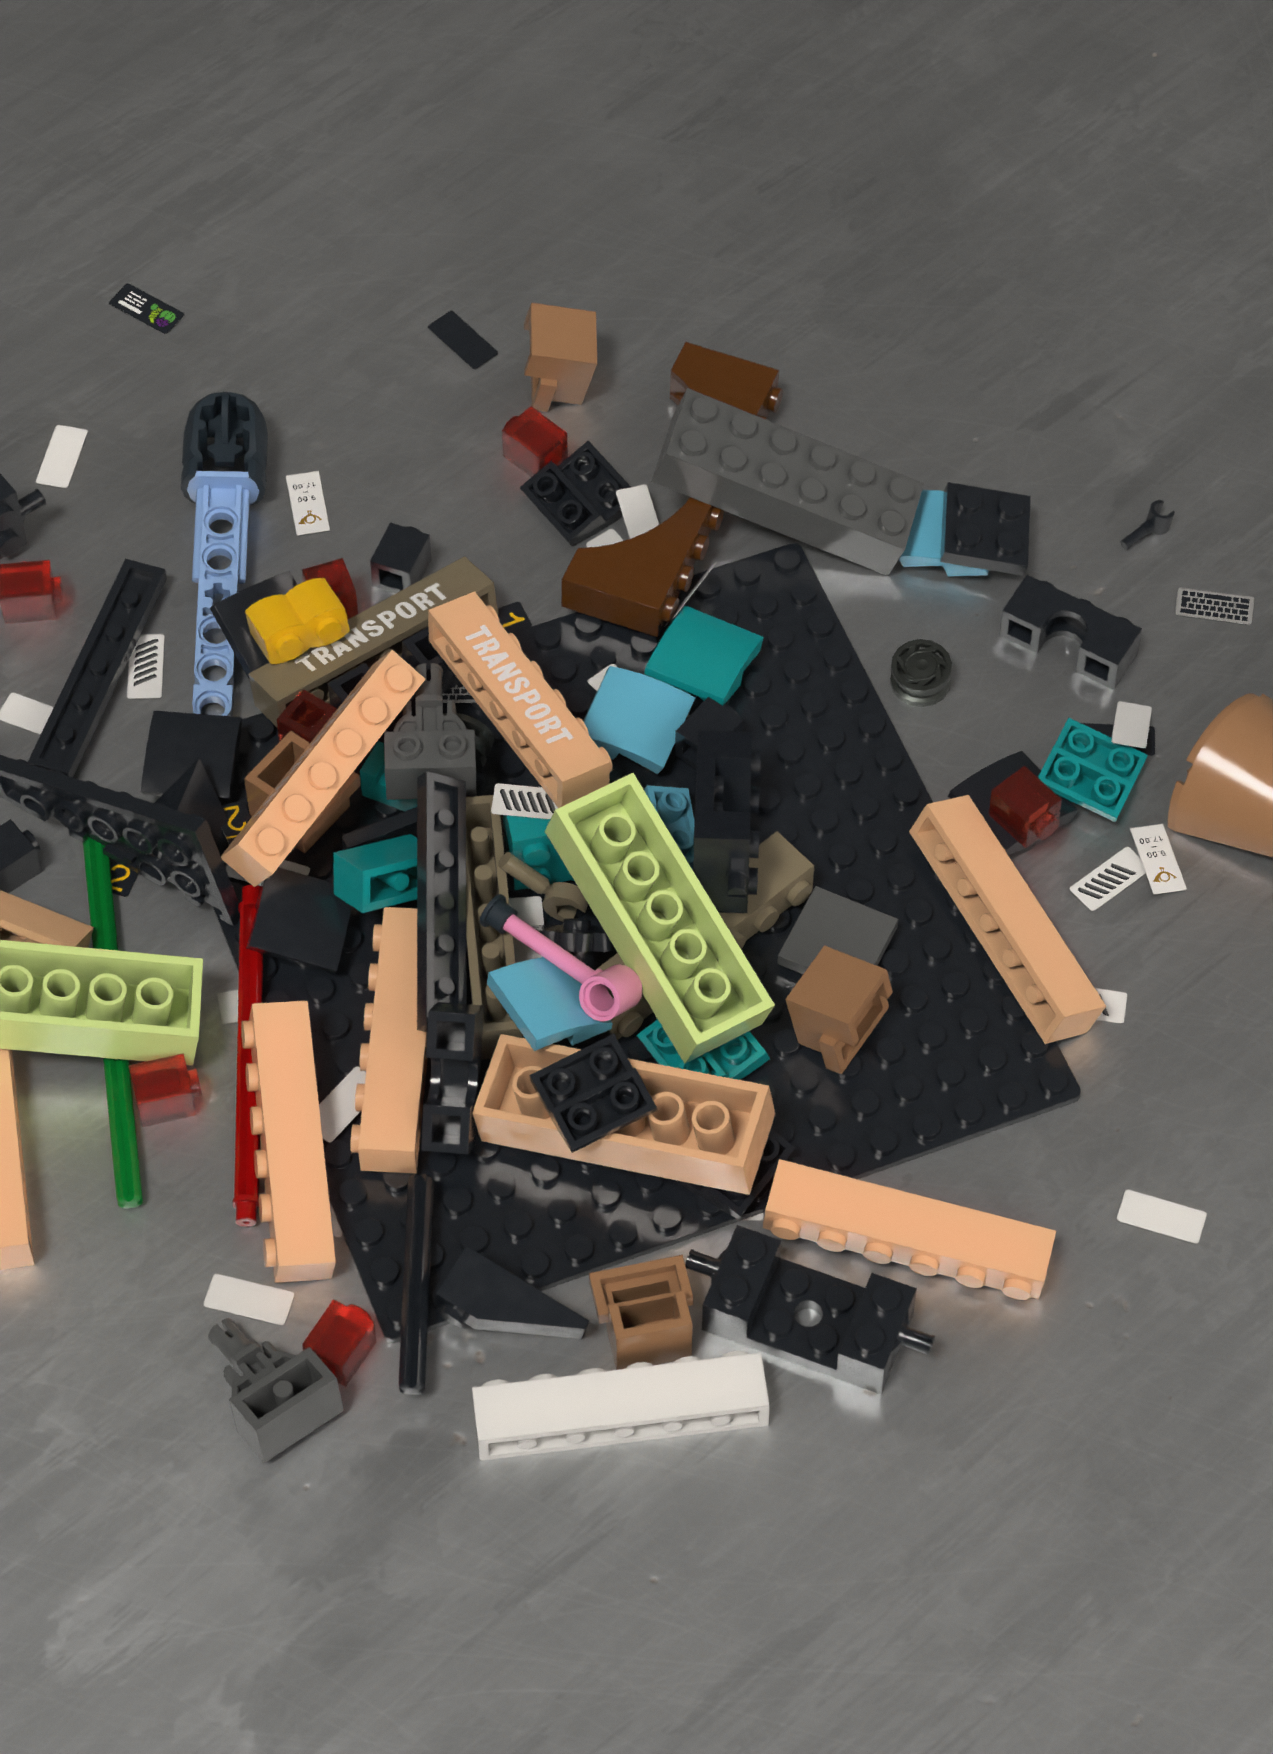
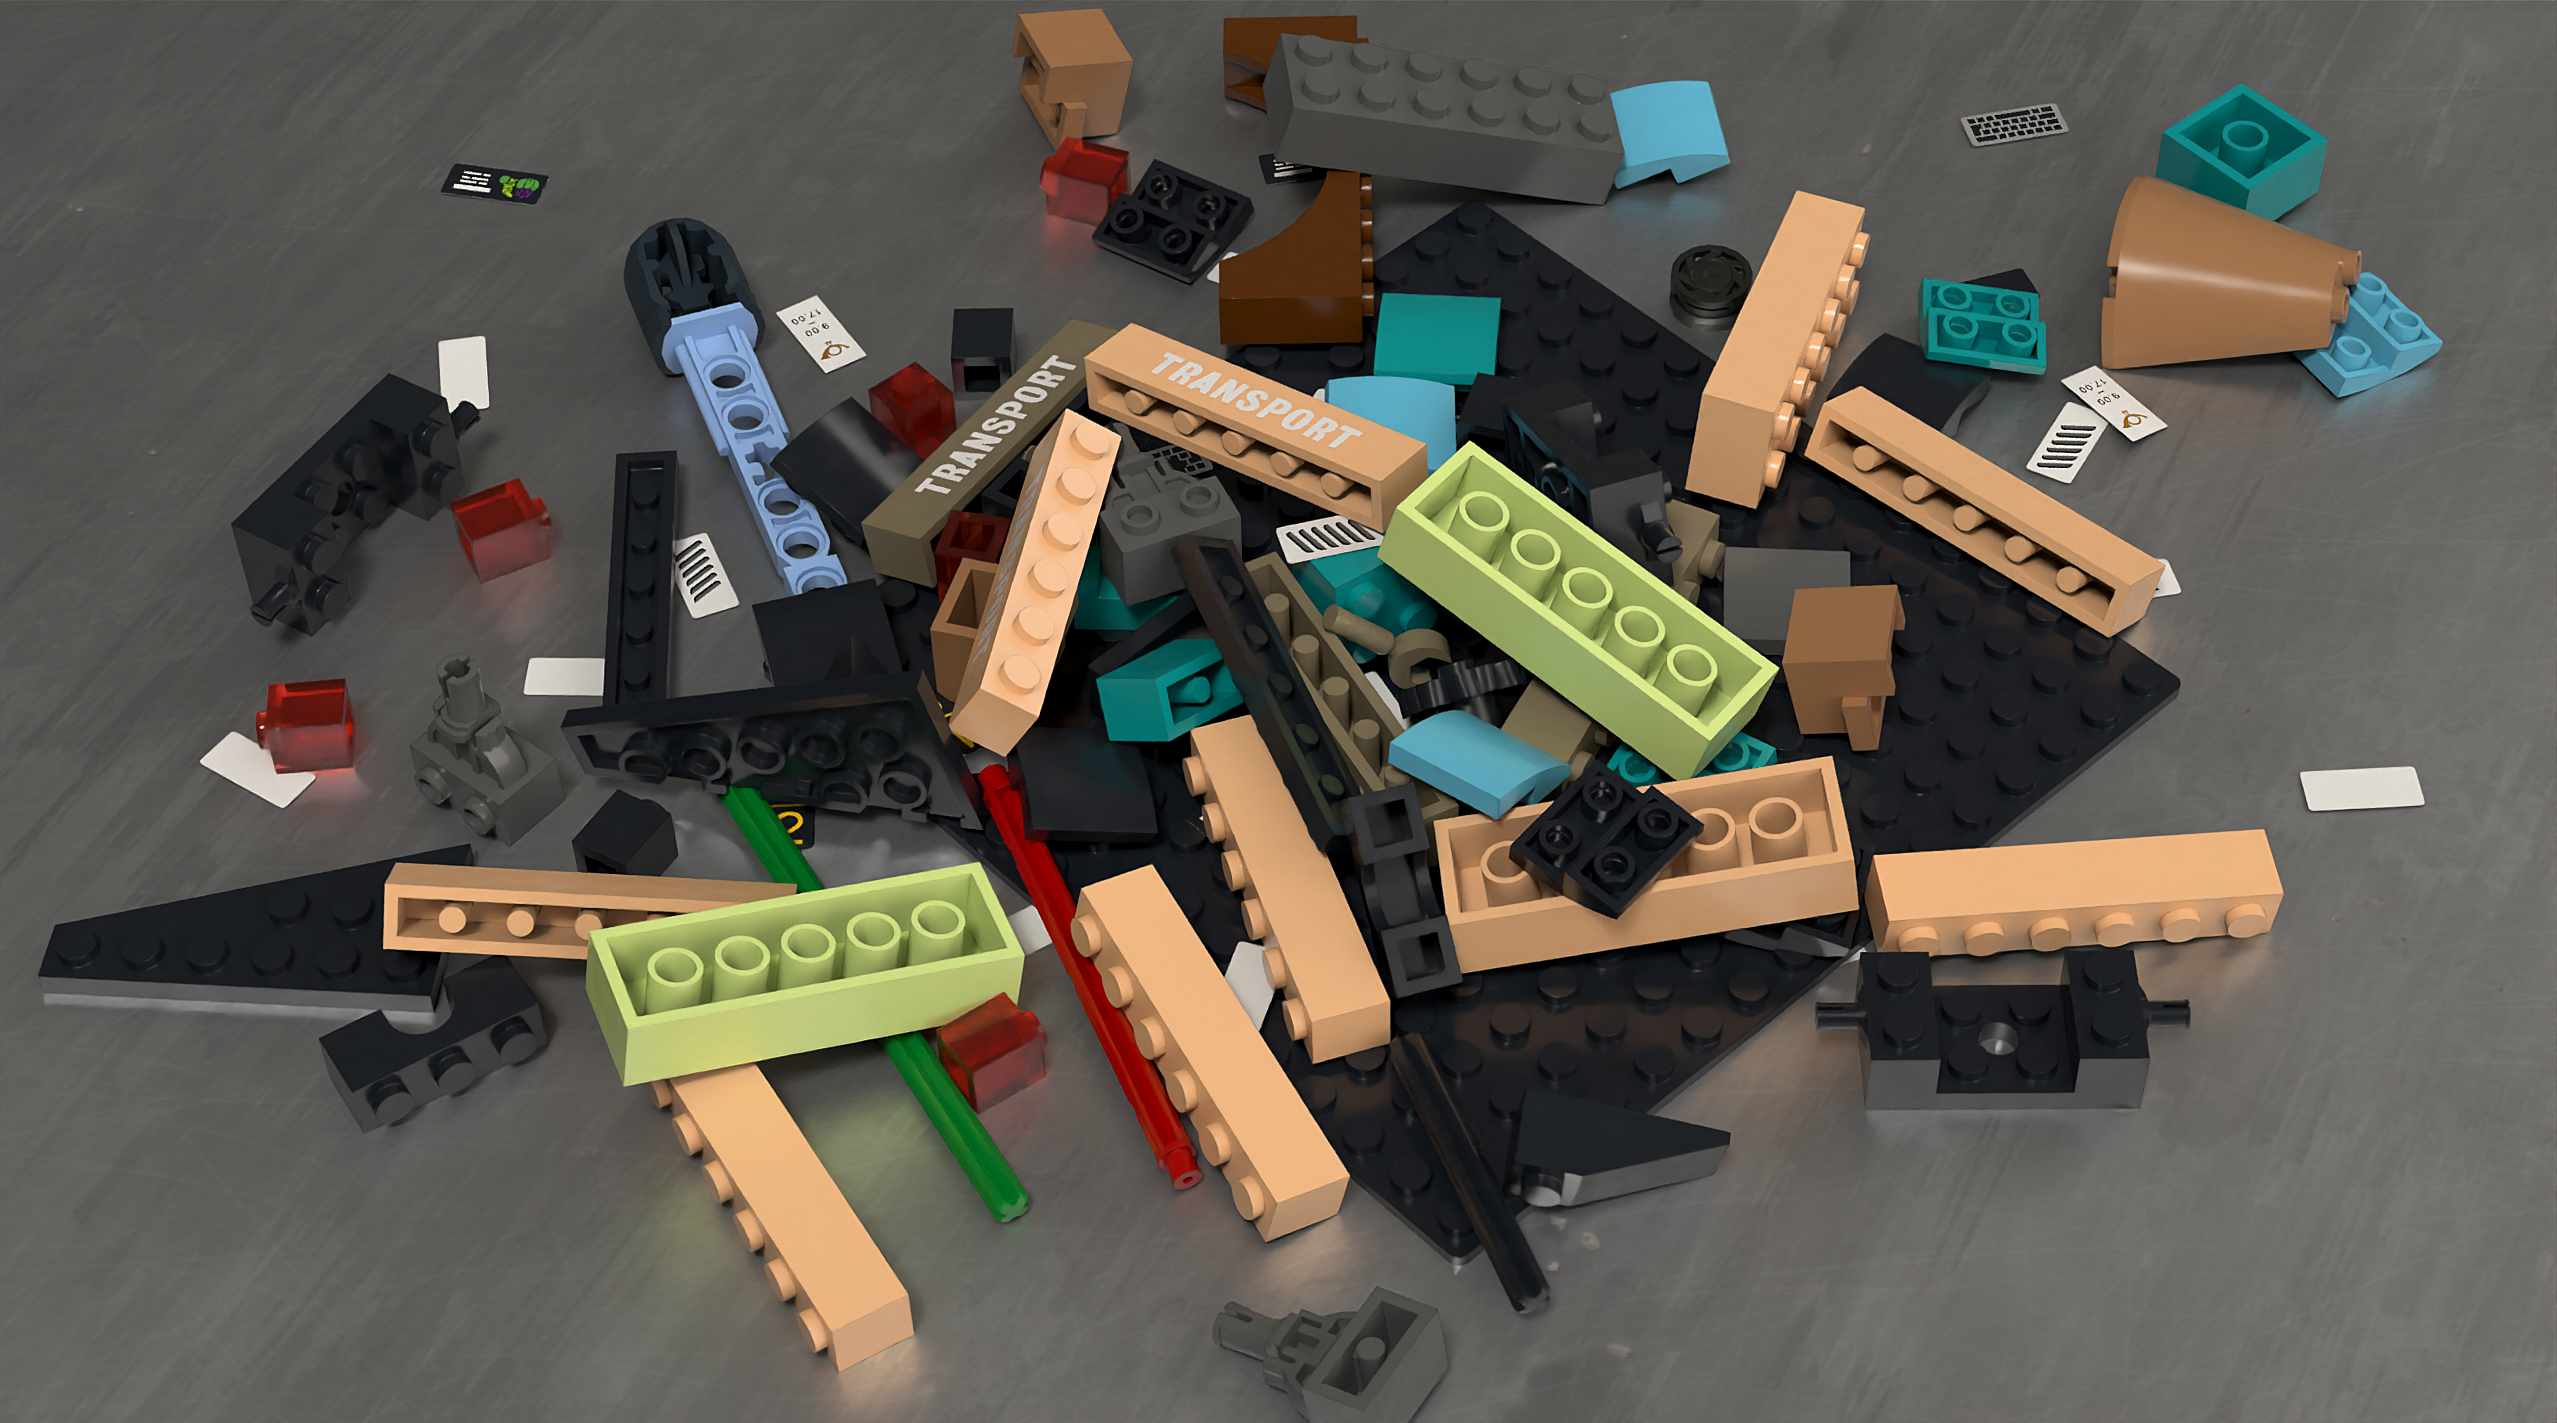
camera: 20 degrees left, 10 degrees down
white sticker [203,1274,295,1325] -> none
yellow brick [245,578,350,664] -> none
clear red brick [302,1299,377,1387] -> none
black sticker [428,311,498,369] -> none
white brick [472,1351,770,1461] -> none
bright pink piece [479,894,642,1022] -> none
medium nougat plate [589,1255,693,1370] -> none
white sticker [616,484,659,539] -> none
white sticker [664,563,716,627] -> none
black plate [940,482,1031,576] -> none
clear red brick [989,766,1062,849] -> none
black arch [999,575,1142,690] -> none
white sticker [1111,701,1152,748] -> none
black hand [1120,500,1175,549] -> none
none -> light nougat brick [1685,190,1870,509]

